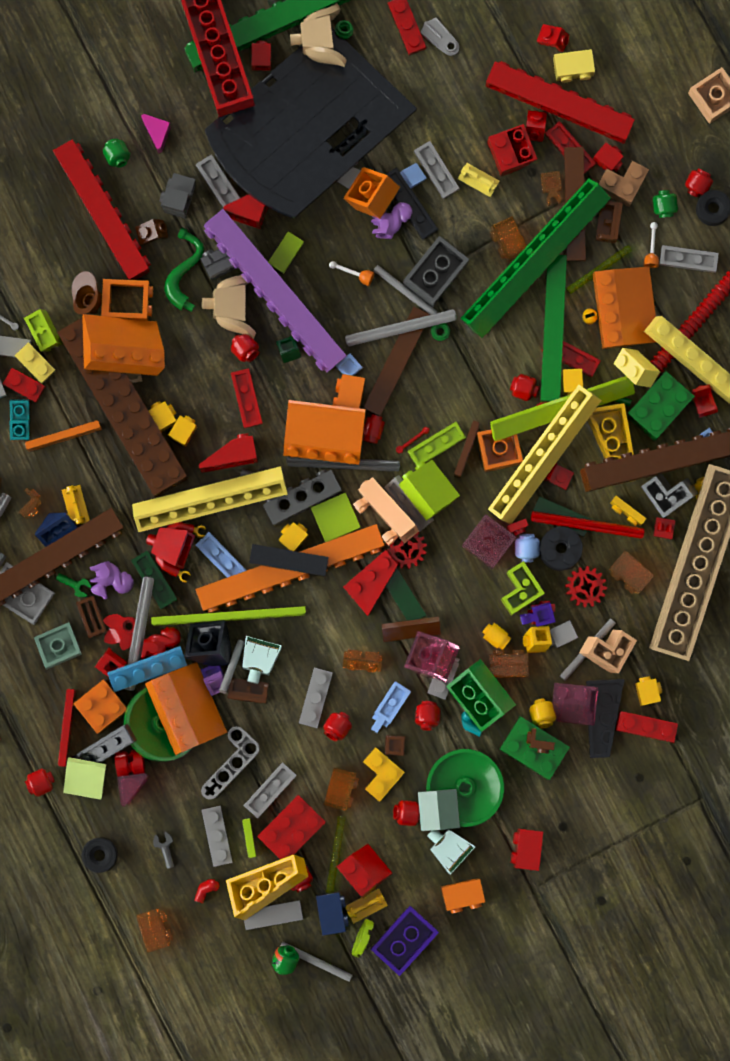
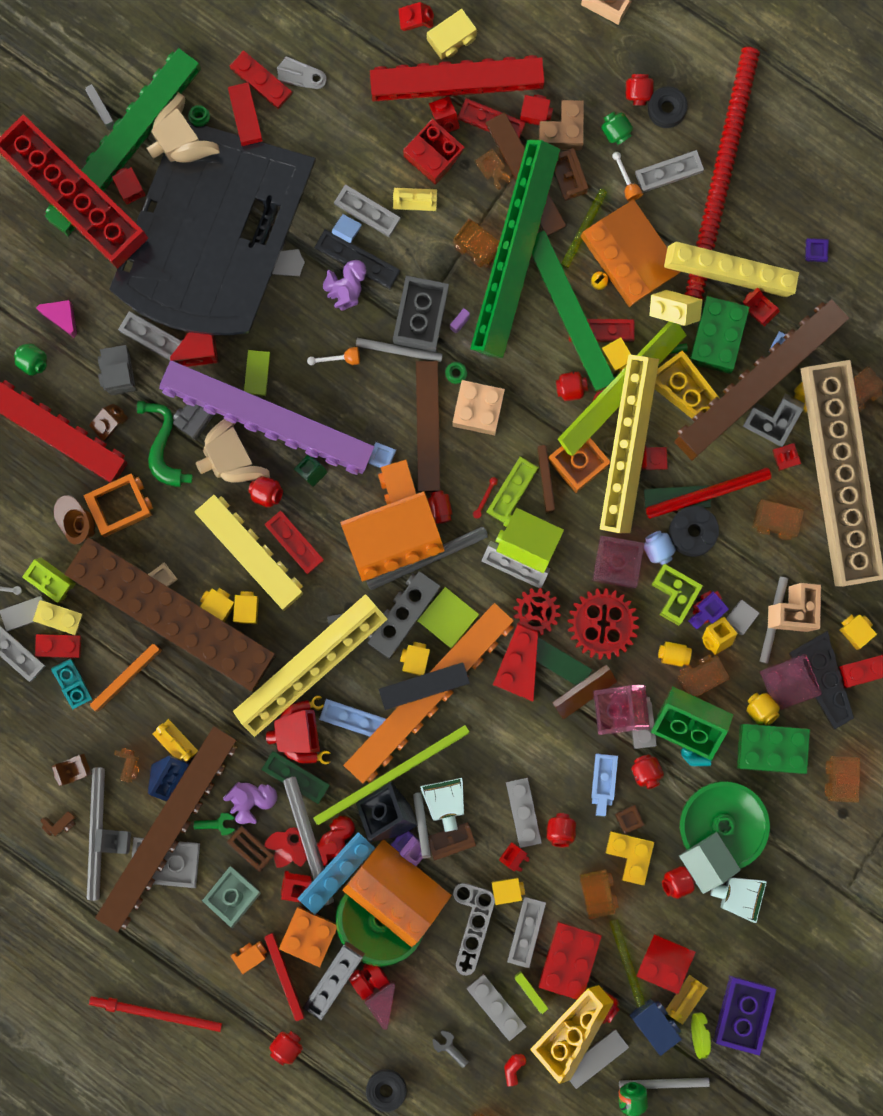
camera: 25 degrees left, 0 degrees up
yellowish green tile [63,757,107,800] -> none
orange slope [82,314,165,376] -> none
red slope [199,433,258,473] -> none
orange brick [343,167,400,219] -> none
clear orange hinge [343,650,383,672] -> none
light grey axle [345,310,457,346] -> none
light nougat brick [353,477,419,546] -> none
orange brick [441,878,485,914] -> none
red plate [507,519,529,536] -> none
red brick [511,829,543,871] -> none
reddish brown bracket [526,728,555,754] -> none
red gear [565,566,607,608] -> none
yellow plate [610,495,647,526] -> none
none -> light yellow brick [195,495,303,611]
none -> red tile [228,82,263,146]
none -> orange brick [231,941,267,974]
none -> medium lavender tile [450,308,470,333]
none -> light nougat brick [453,380,505,436]
none -> yellow brick [491,877,525,905]
none -> red tile [499,842,529,872]
none -> red gear [567,588,639,660]
none -> clear orange brick [825,756,860,803]

